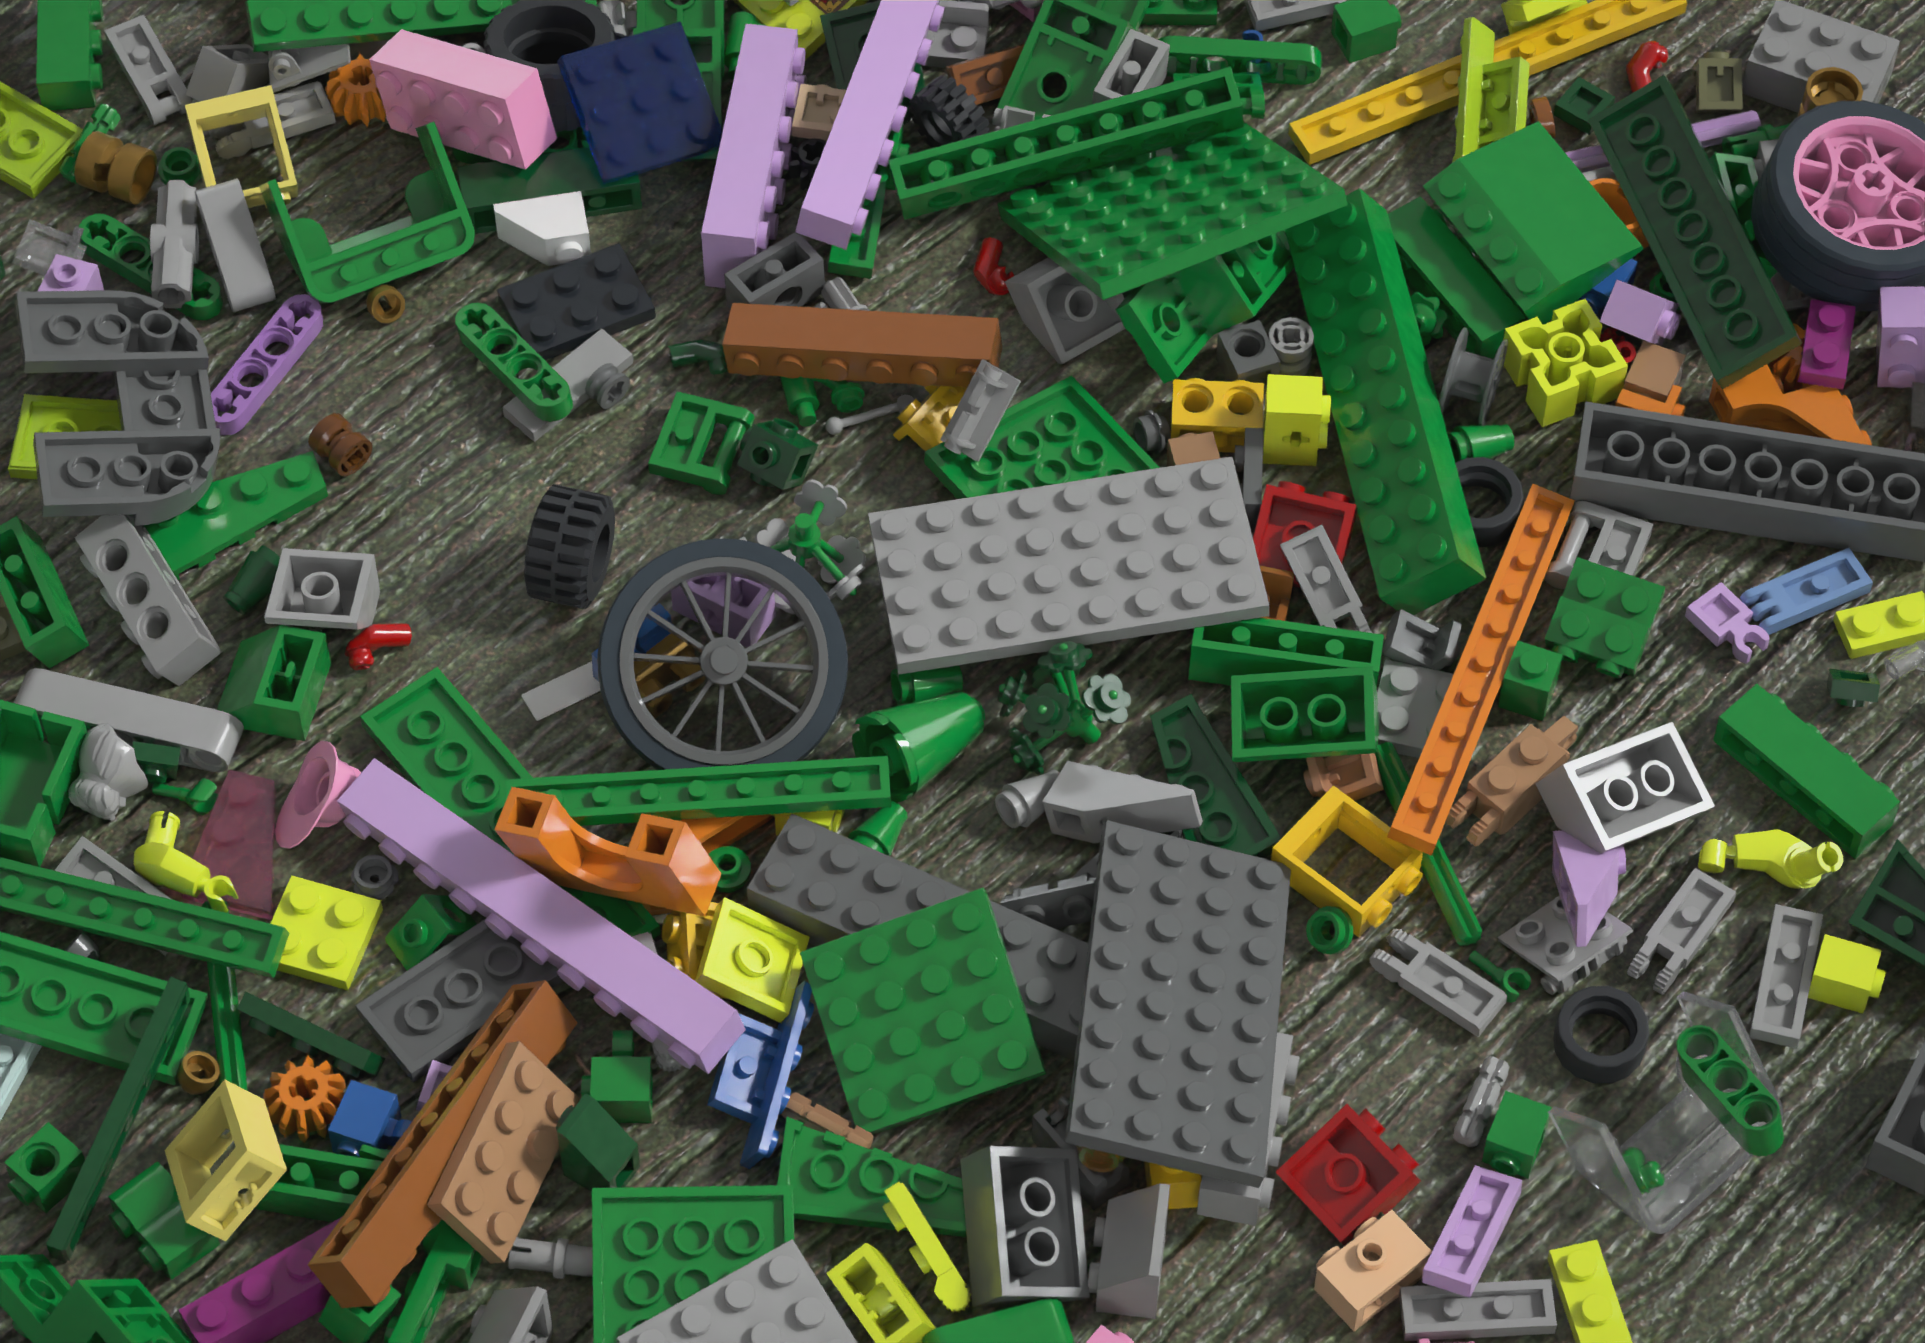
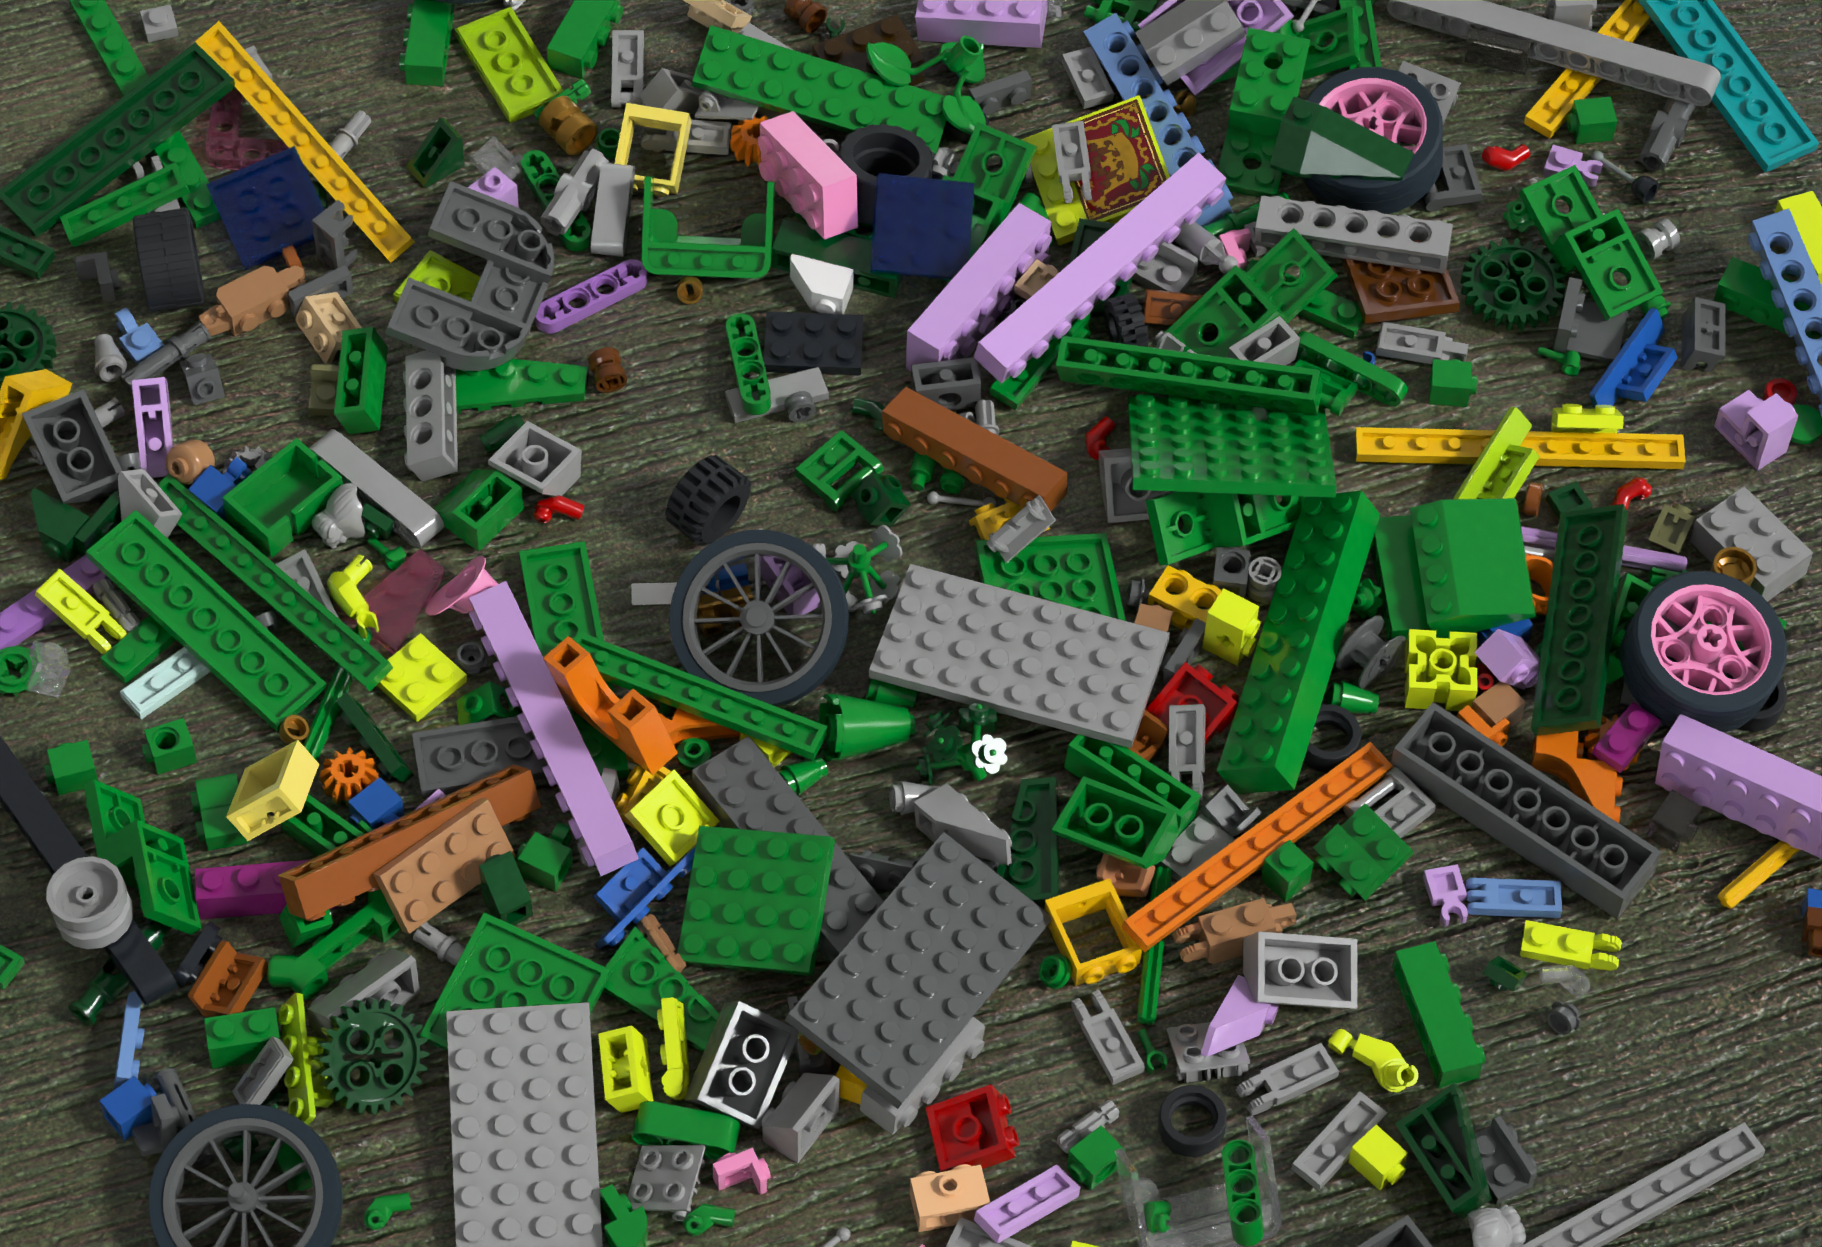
camera: 25 degrees right, 0 degrees up
dark green tile [46,977,191,1263] -> none

